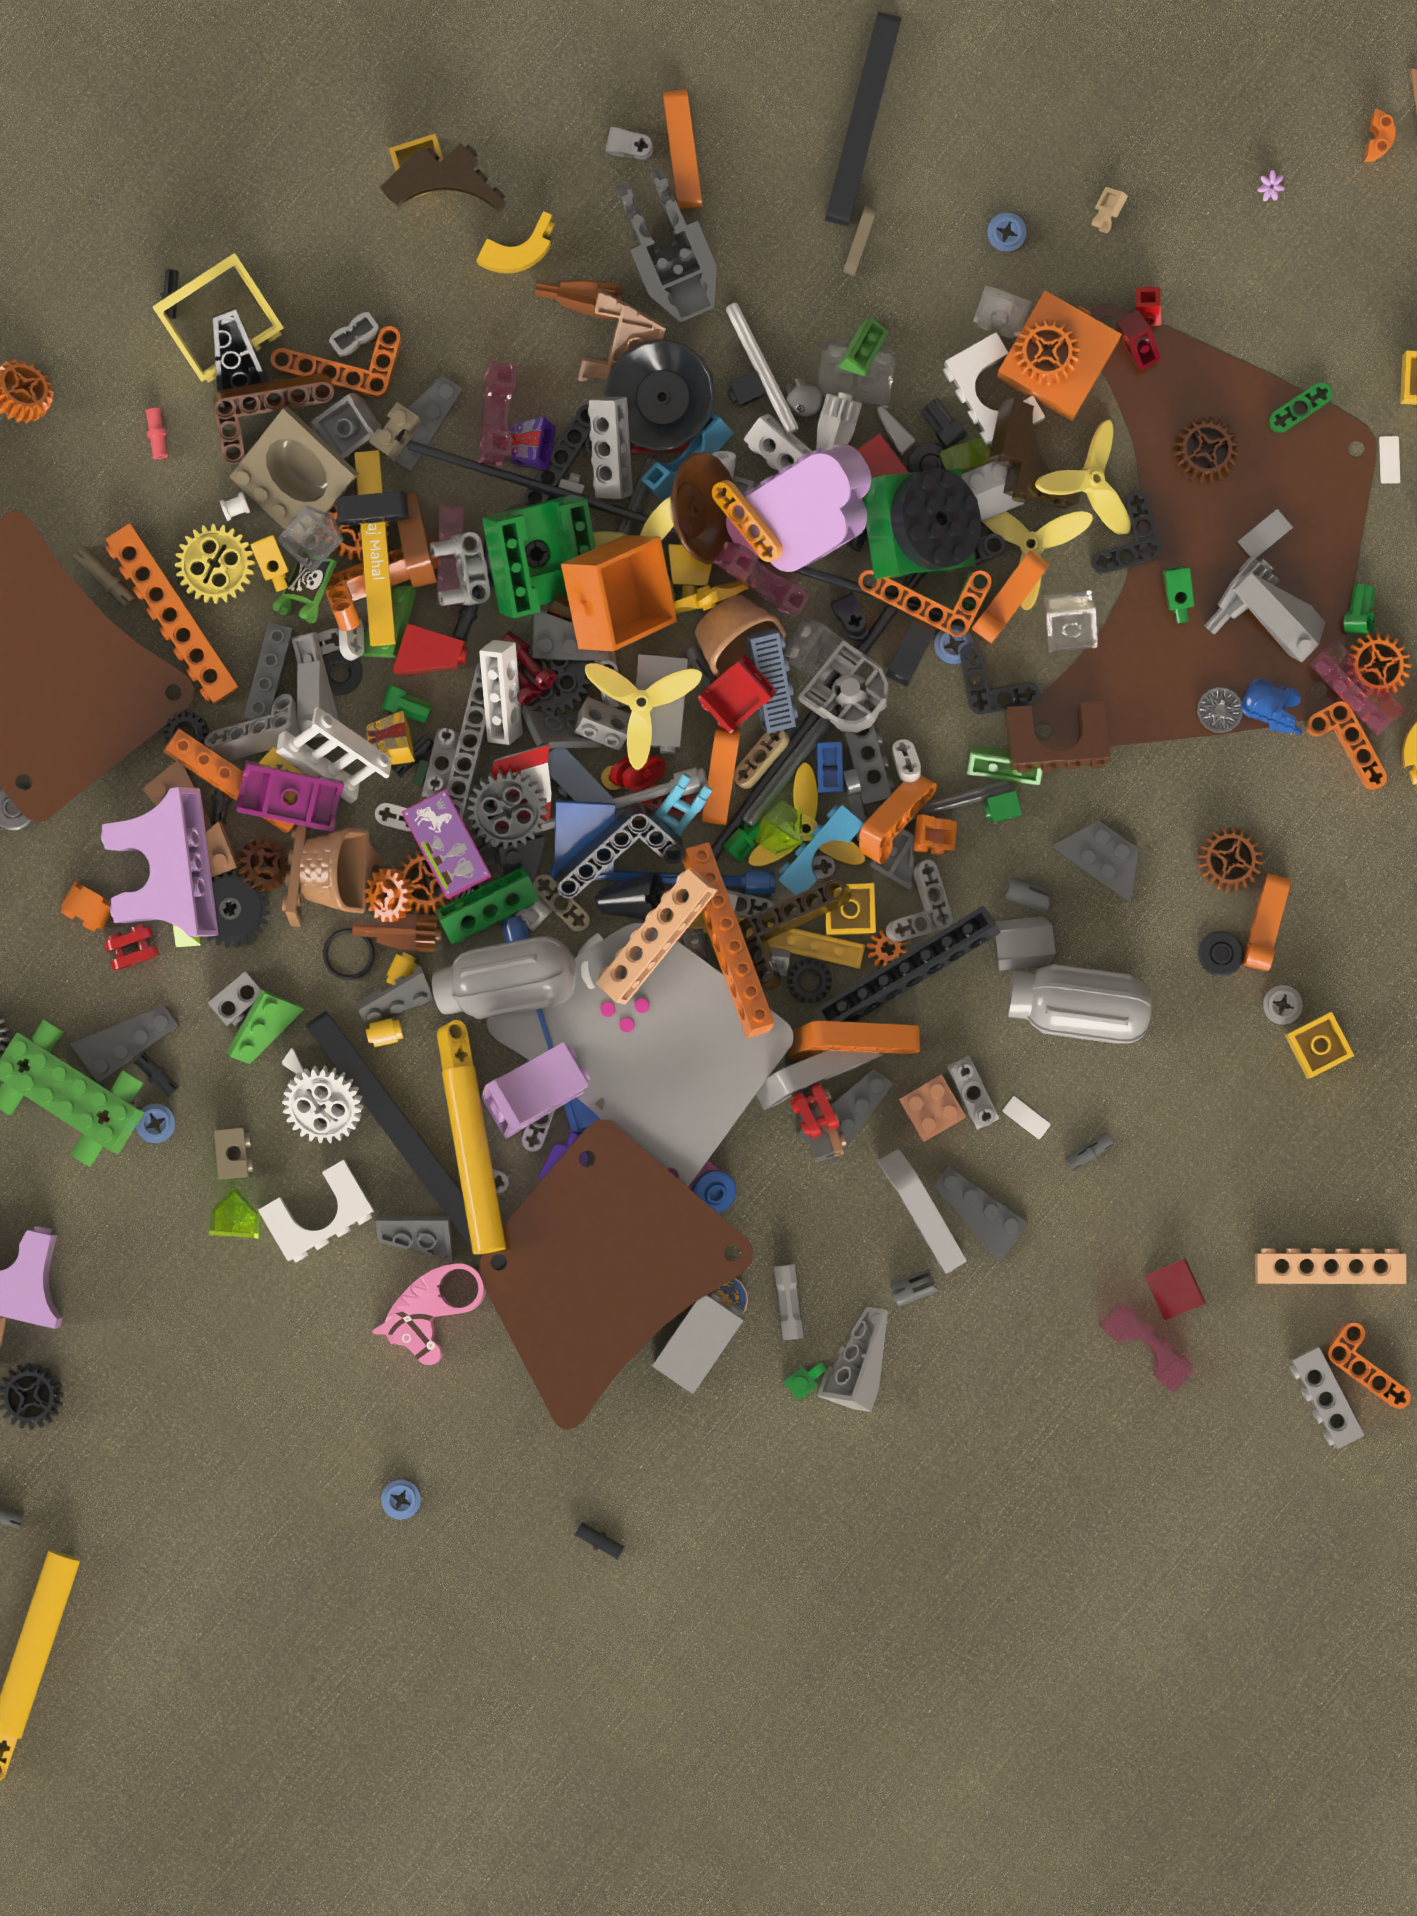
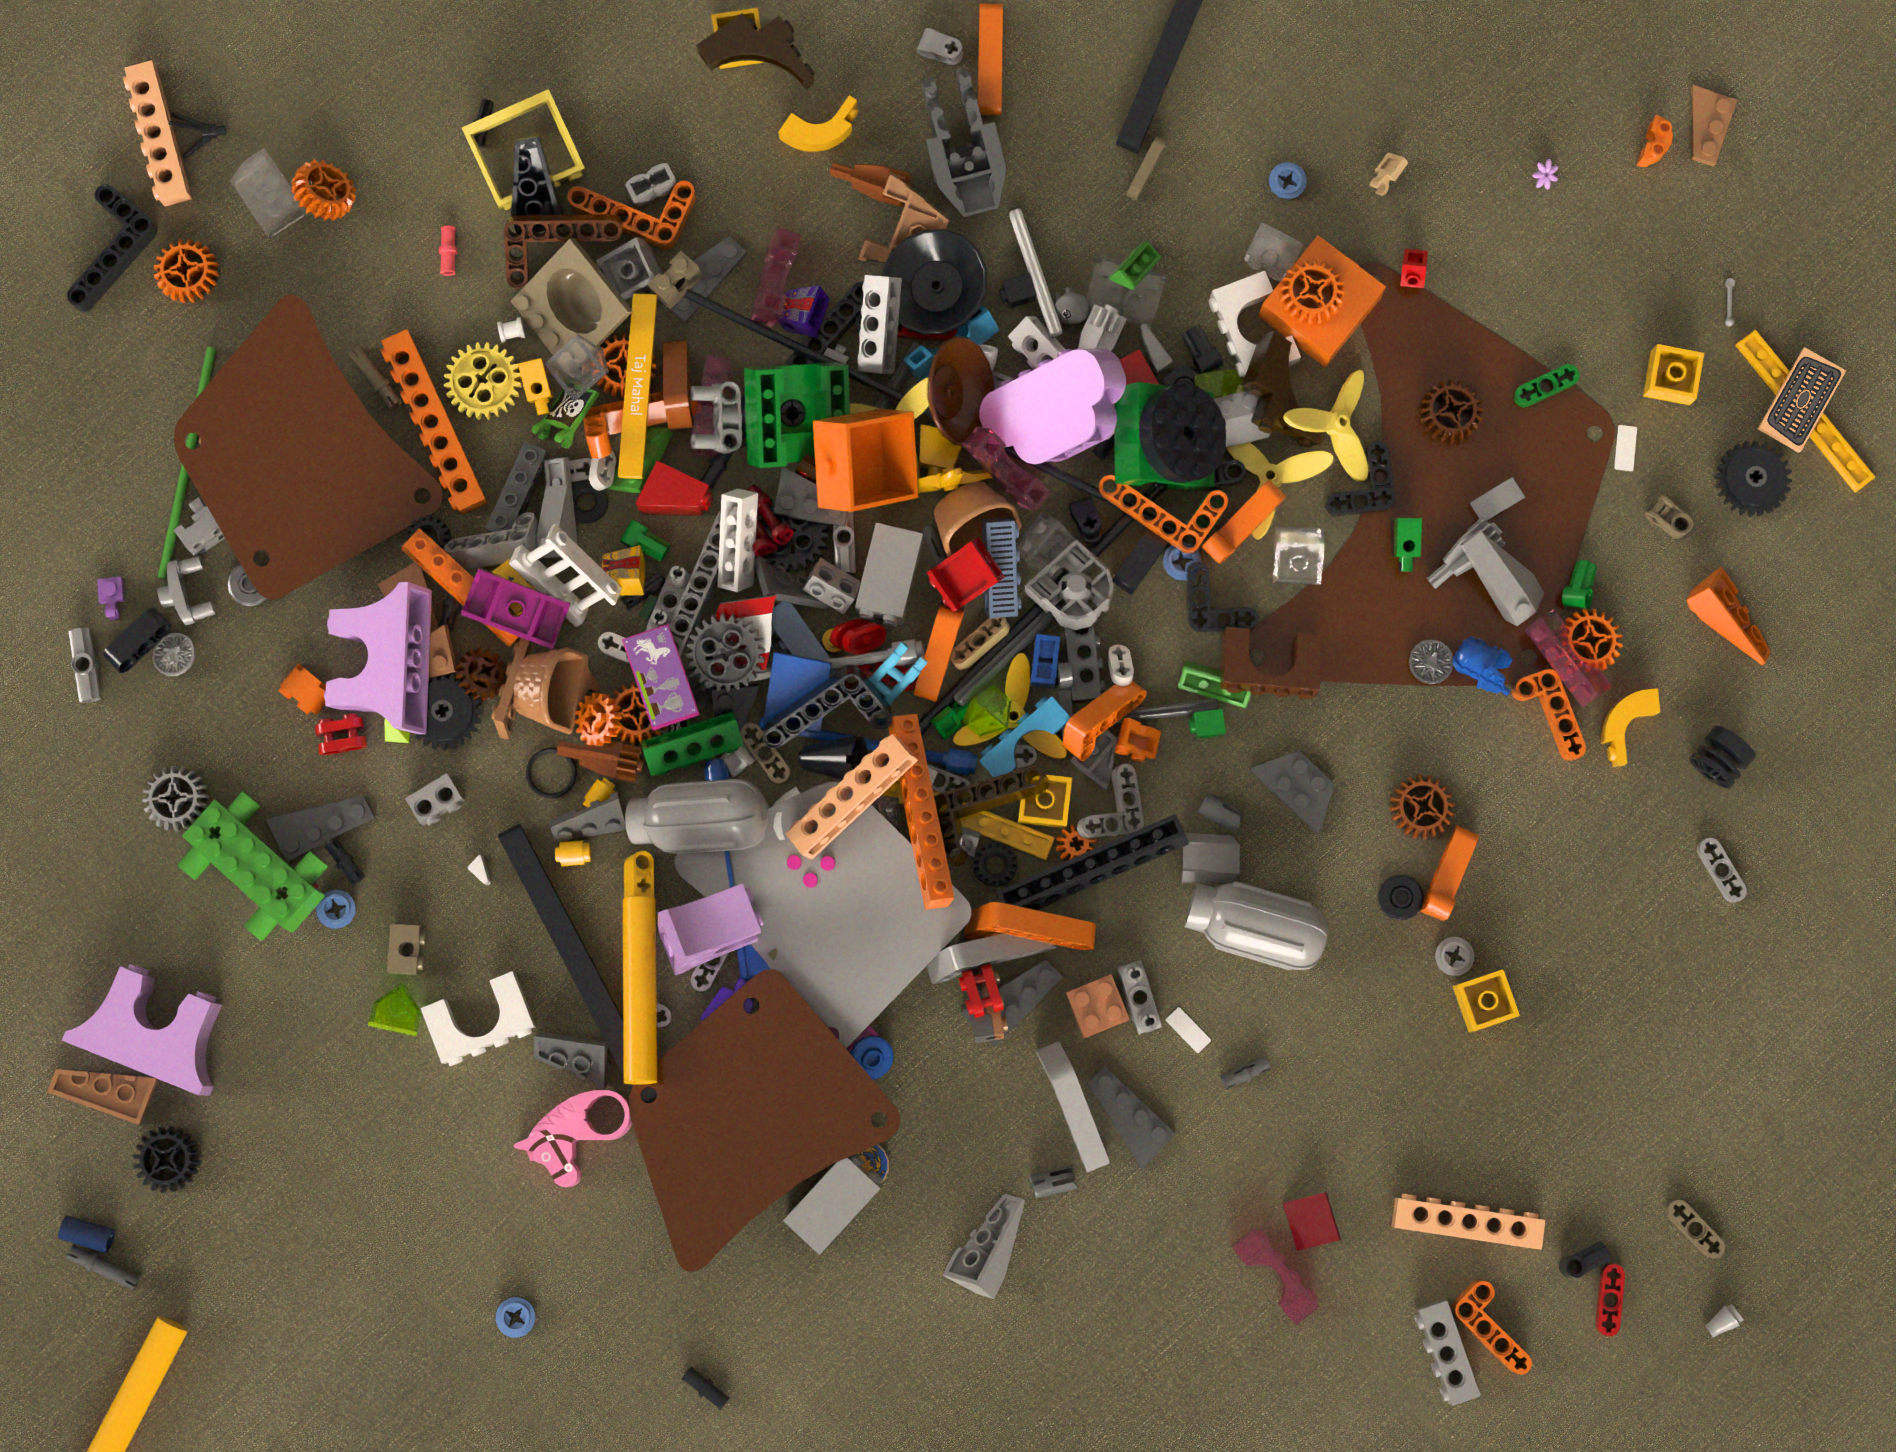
camera: 10 degrees right, 5 degrees down
bright green wing [226,989,304,1064] -> none
white gear [282,1065,363,1143] -> none
black beam [336,491,409,526] -> none
light yellow piece [585,663,702,770] -> none
light orange beam [712,480,783,562] -> none
light grey axle [774,1264,804,1340] -> none
green plate [784,1361,827,1401] -> none
dark red brick [1116,310,1161,371] -> none

